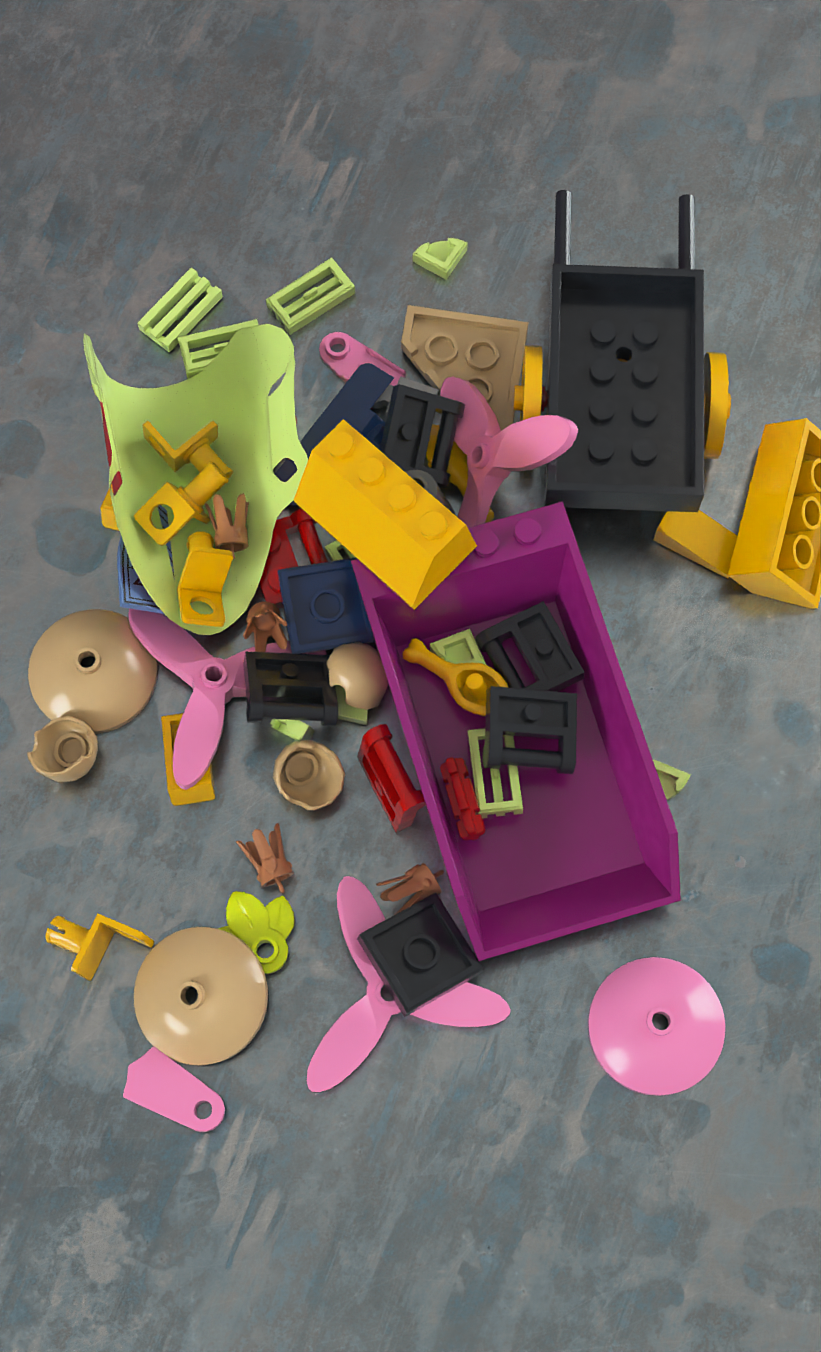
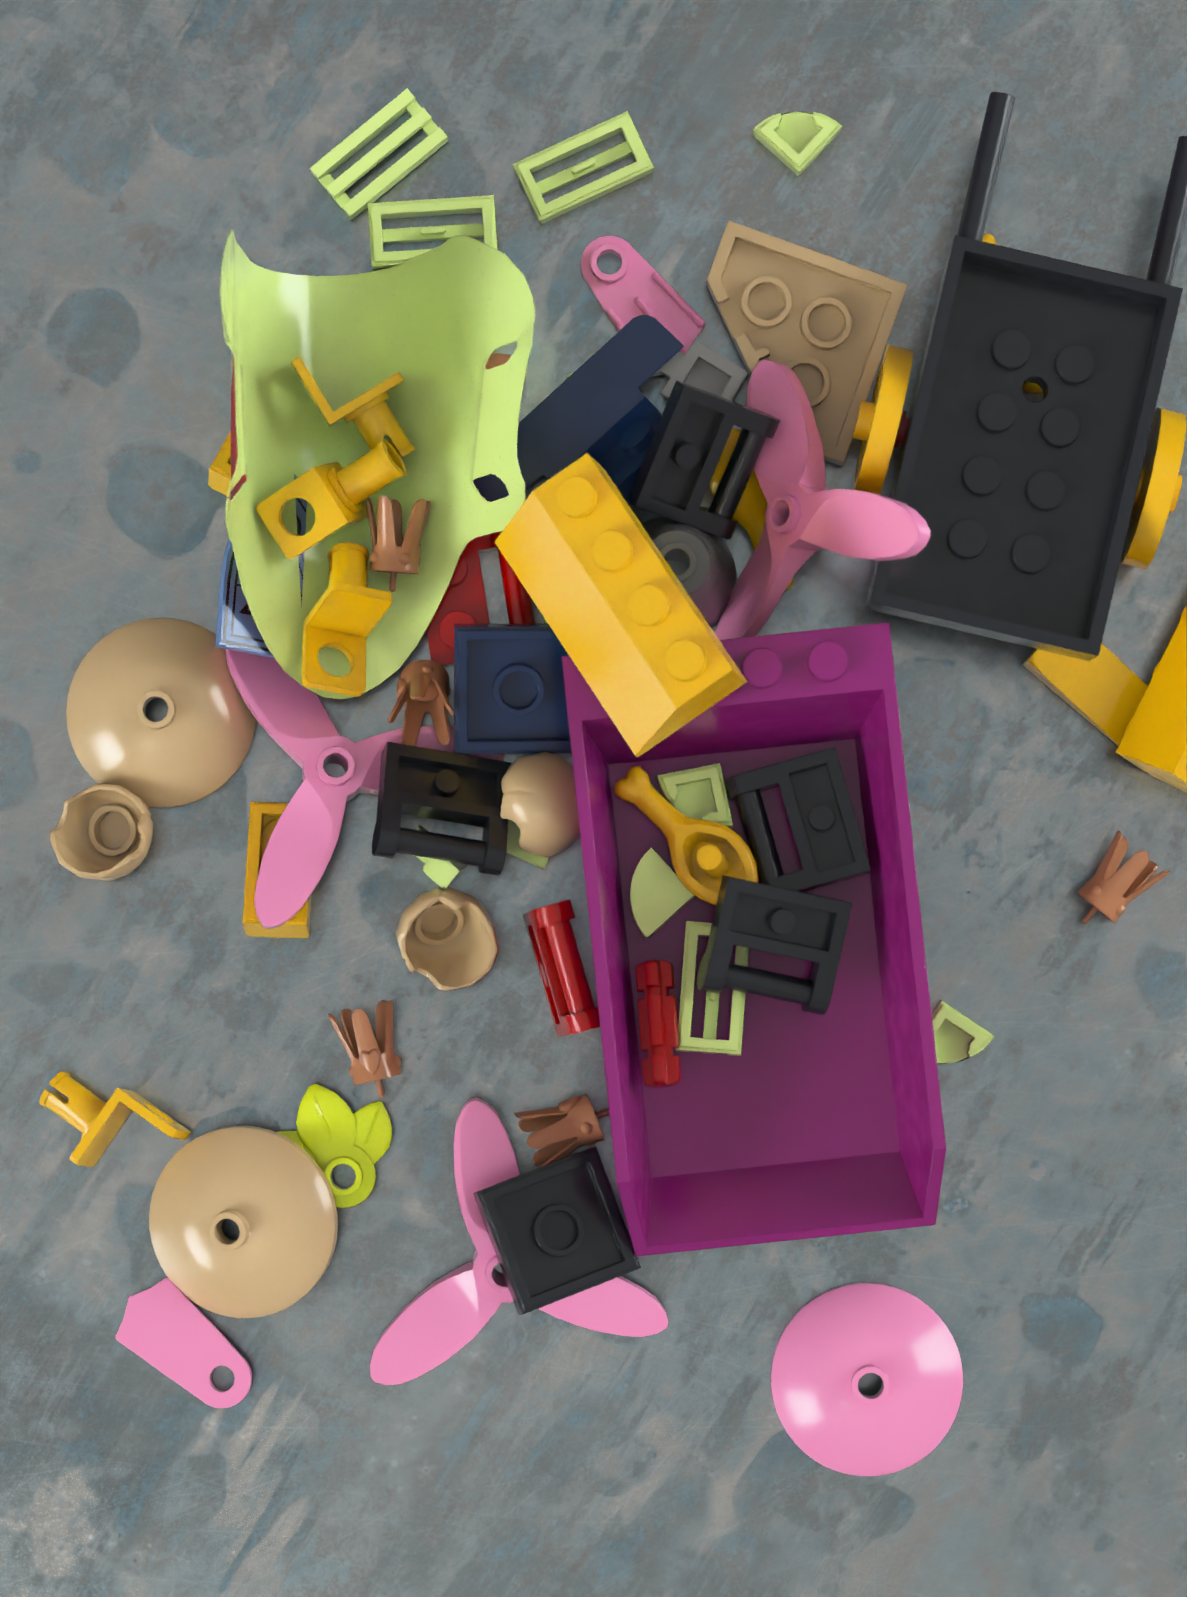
camera: 10 degrees right, 15 degrees up
none -> yellowish green tile [630,848,694,940]
none -> nougat piece [1077,830,1170,924]

